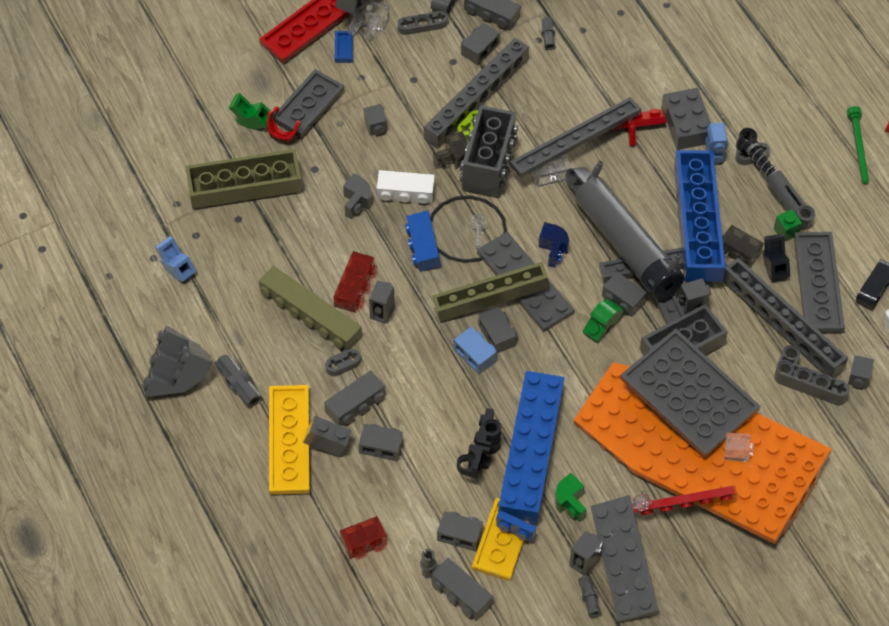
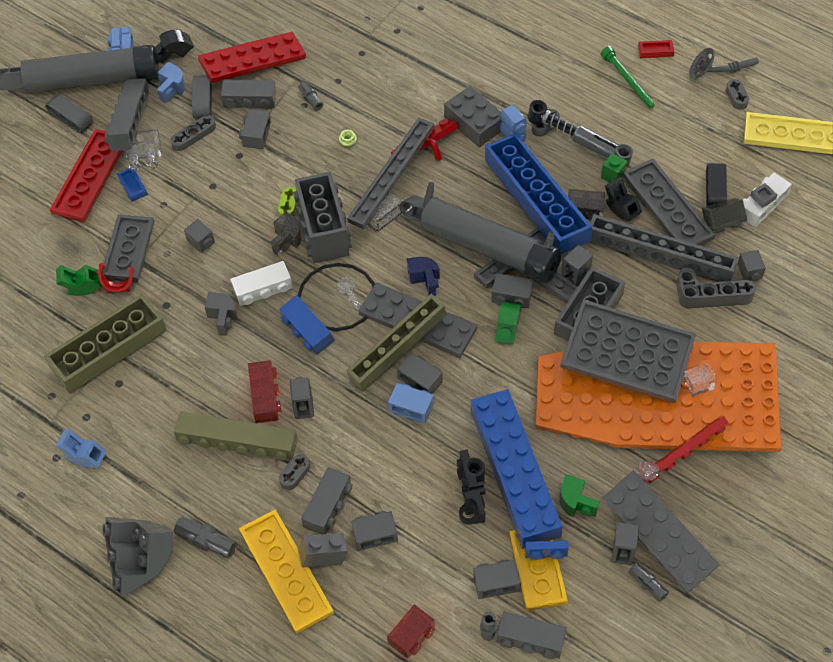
camera: 25 degrees left, 0 degrees up
dark grey brick [424,37,529,149] -> none
none -> yellowish green plate [339,130,357,146]
none -> clear smoke brick [702,198,747,233]

